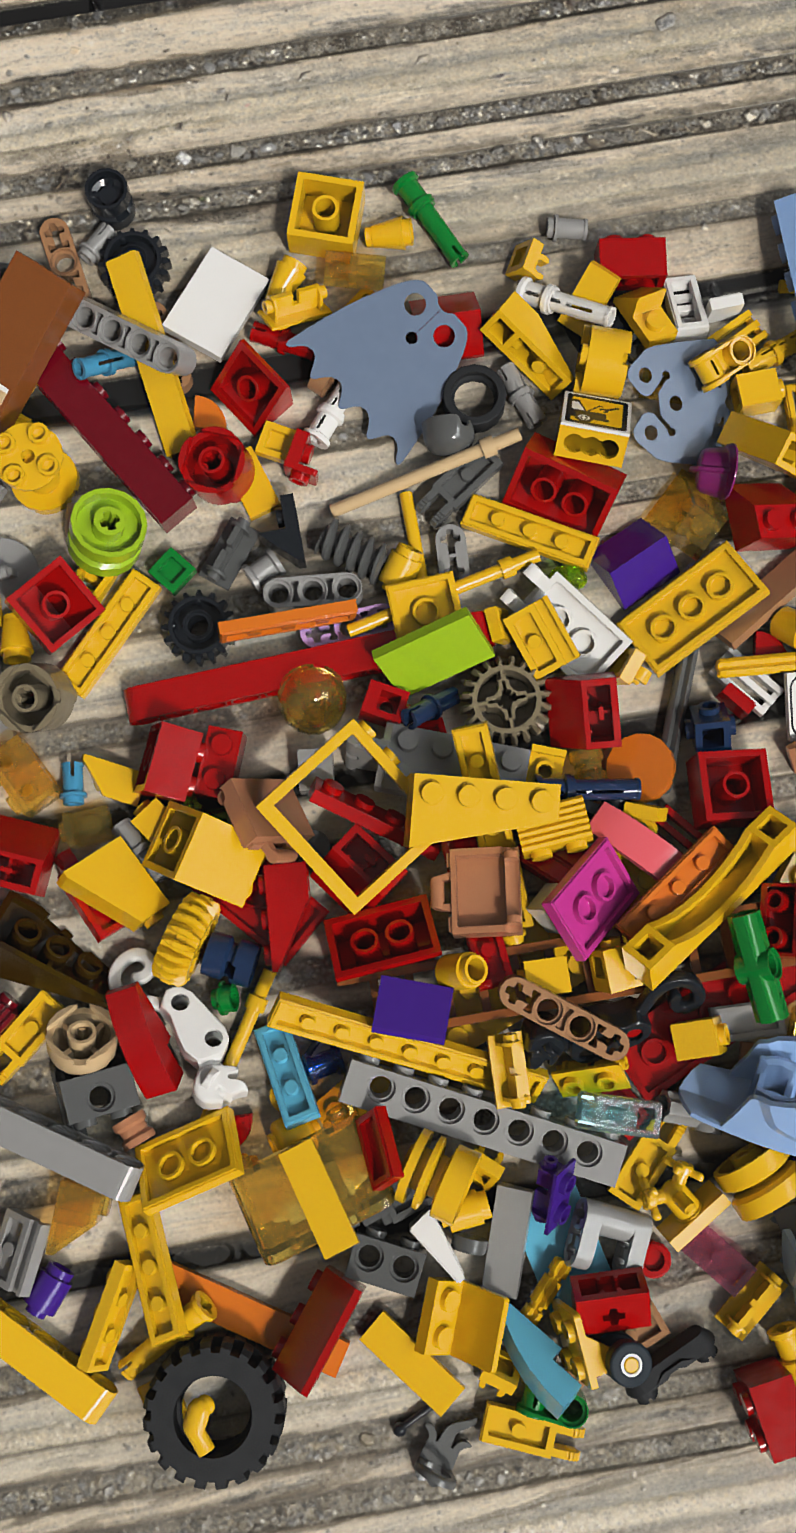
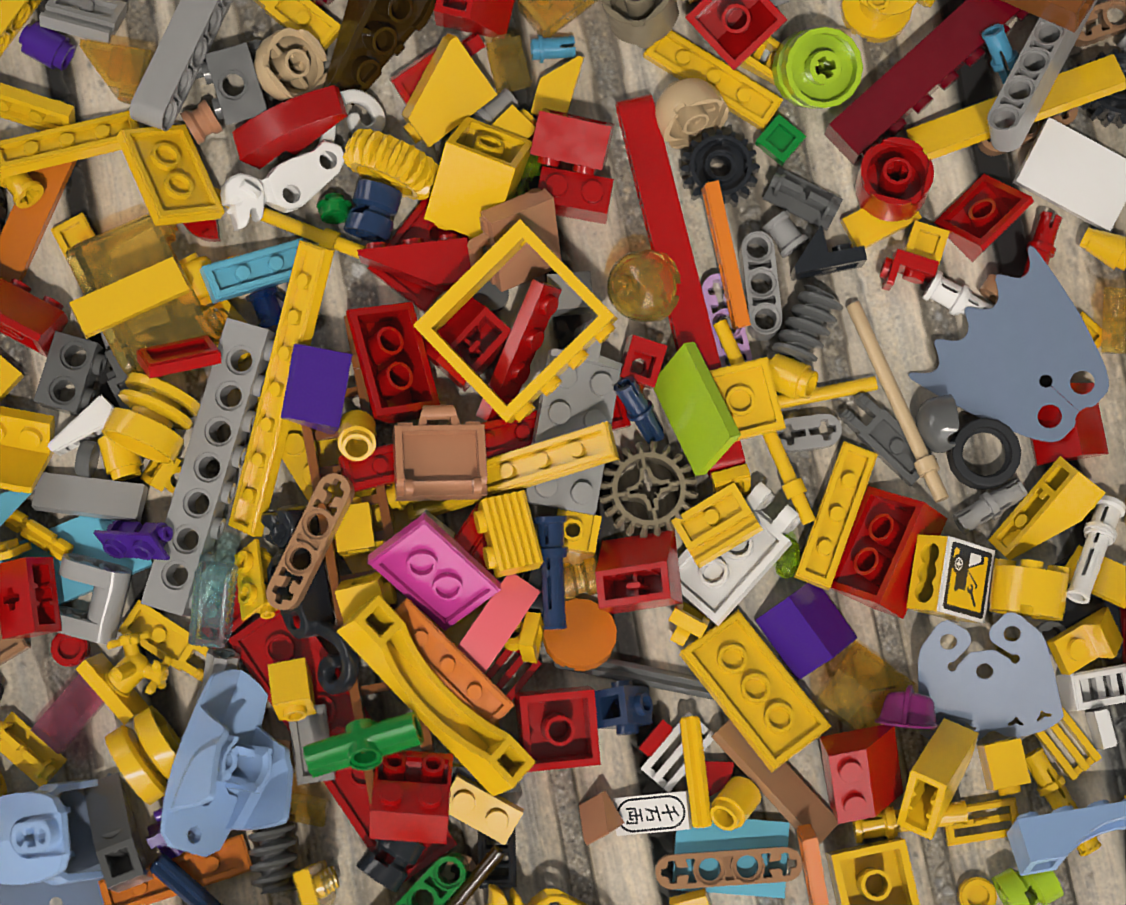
camera: 85 degrees right, 0 degrees up
orange tile [193,395,227,432] -> none
yellow hinge [257,283,332,331] -> none
yellow wedge [403,773,561,848] -> none
yellow hinge [486,1031,531,1109] -> none
yellow piece [687,334,756,393] -> none
none -> yellow tile [50,212,101,263]
none -> tan cylinder [655,78,729,149]

